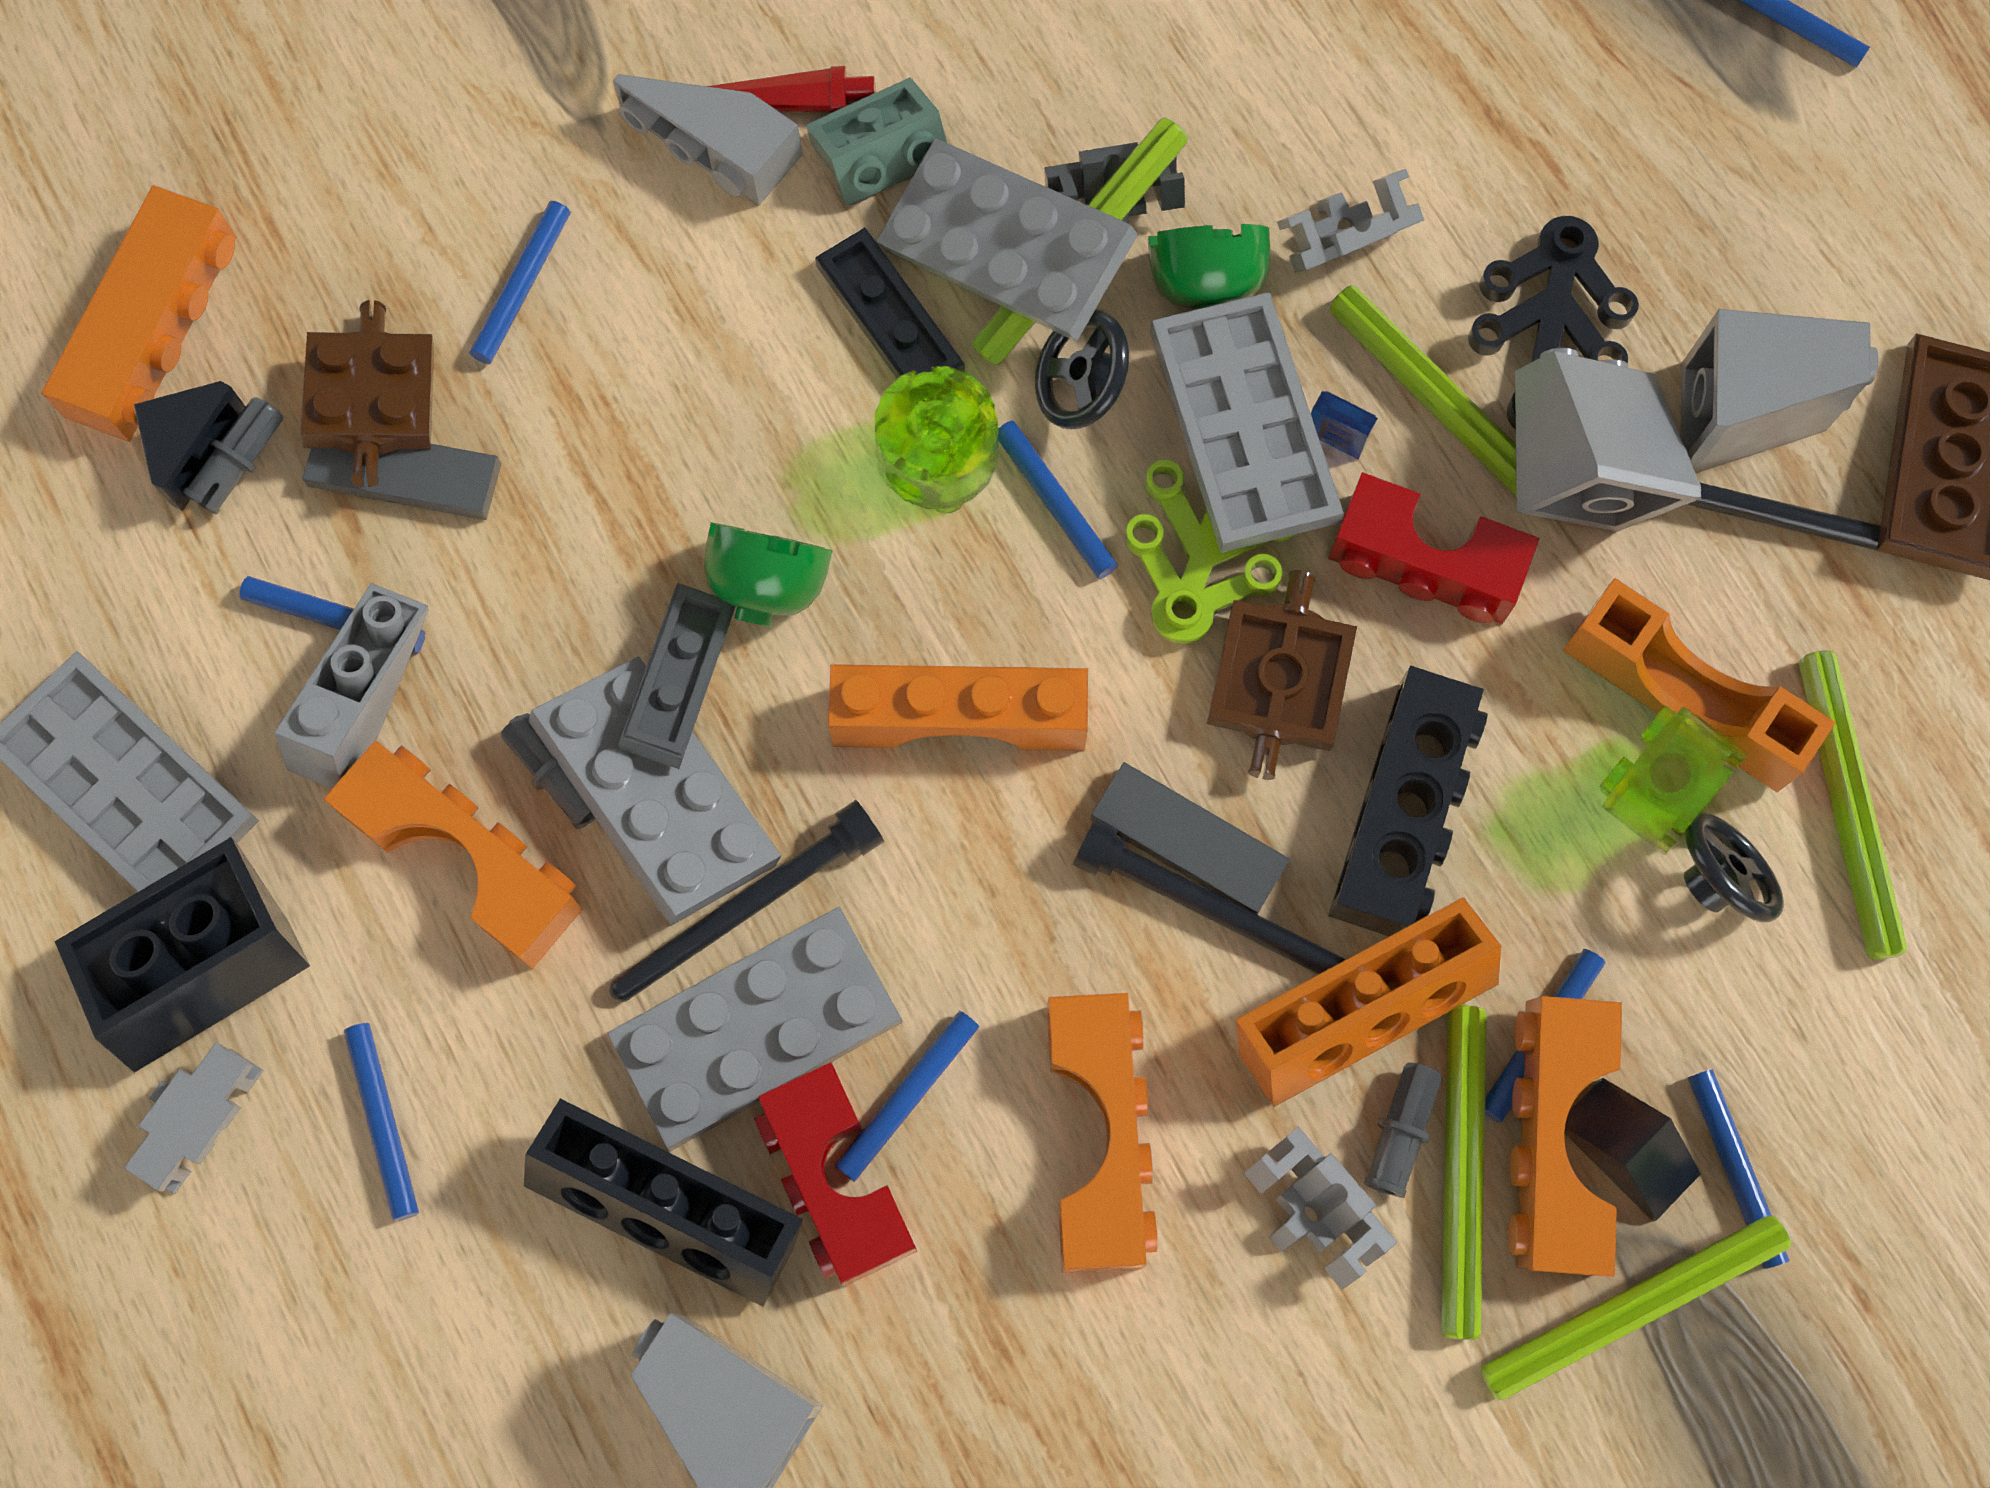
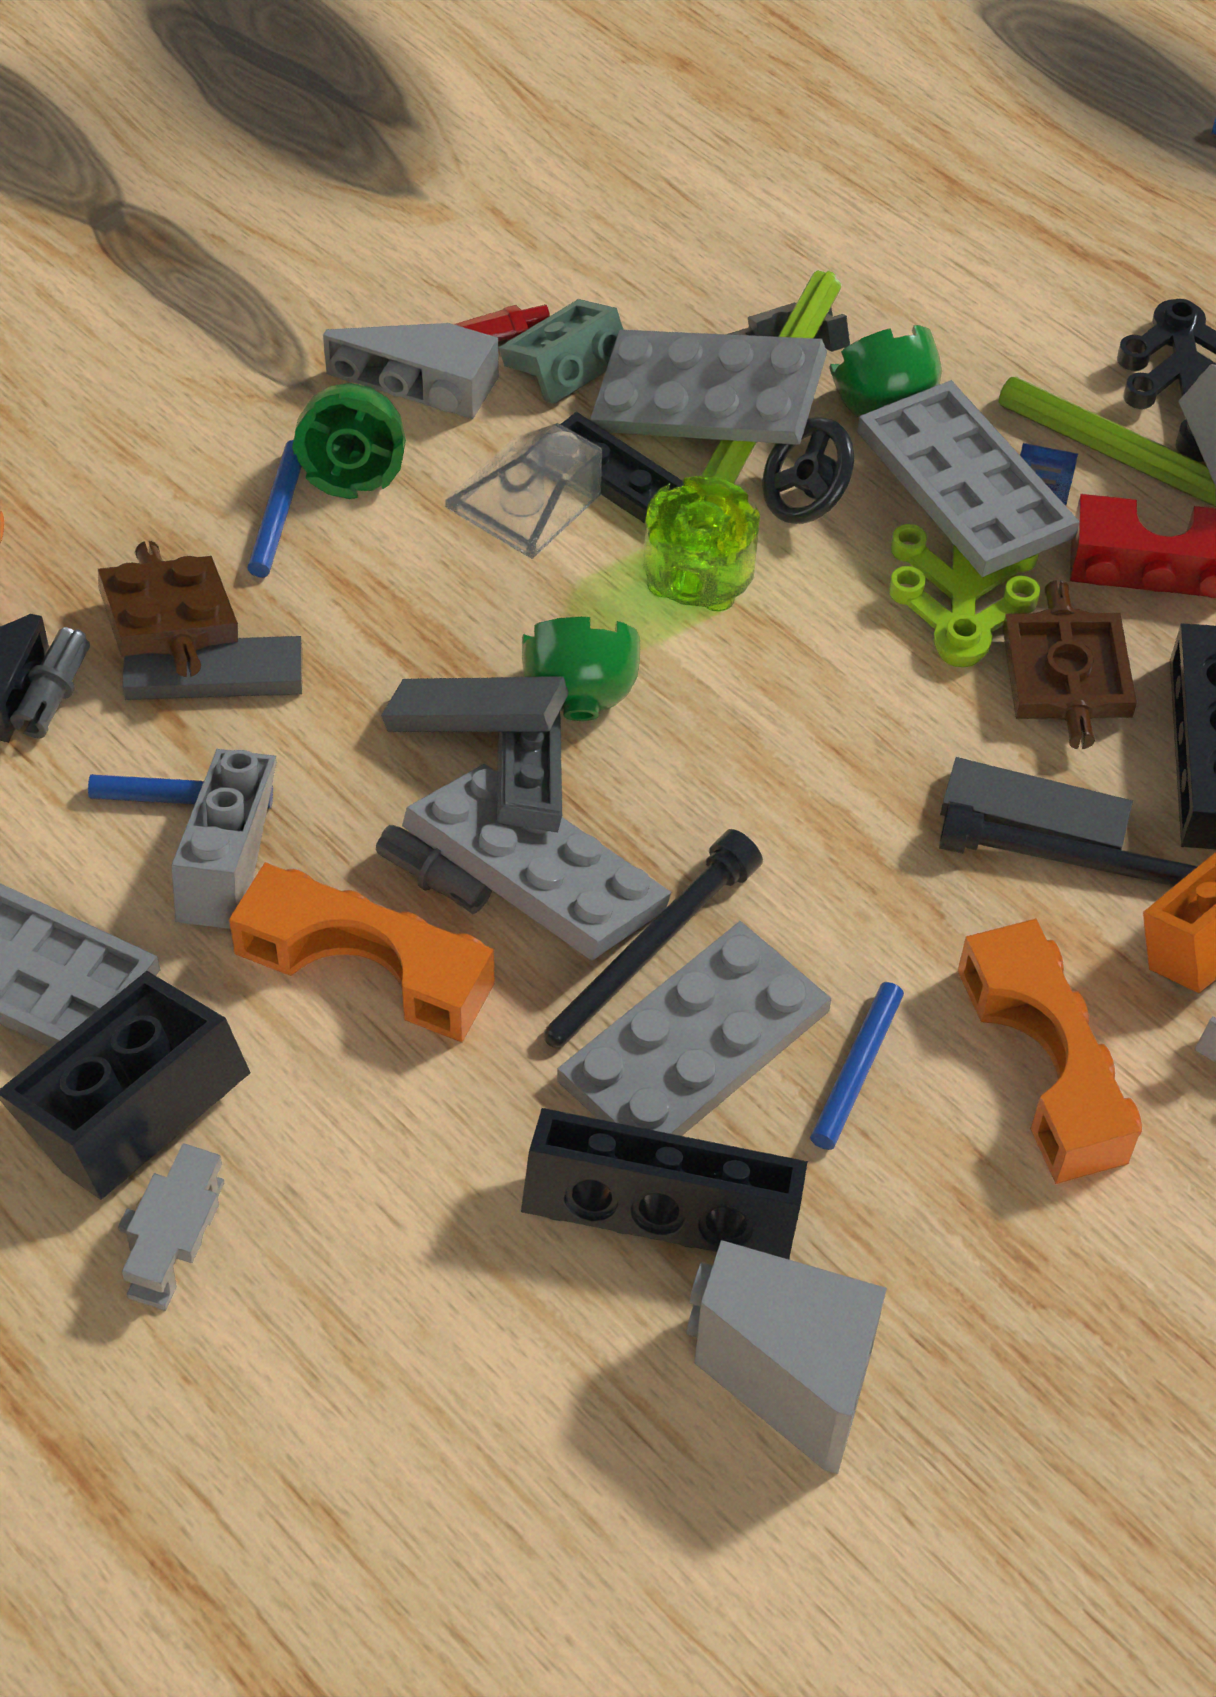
camera: 15 degrees left, 20 degrees down
blue bar [344,1023,419,1221] -> none
red arch [754,1062,918,1287] -> none
orange arch [828,664,1088,751] -> none
blue bar [995,421,1118,579] -> none
light grey piece [1277,169,1424,273] -> none
none -> green cylinder [292,383,406,499]
none -> dark grey tile [381,677,569,732]
none -> clear slope [445,423,602,559]

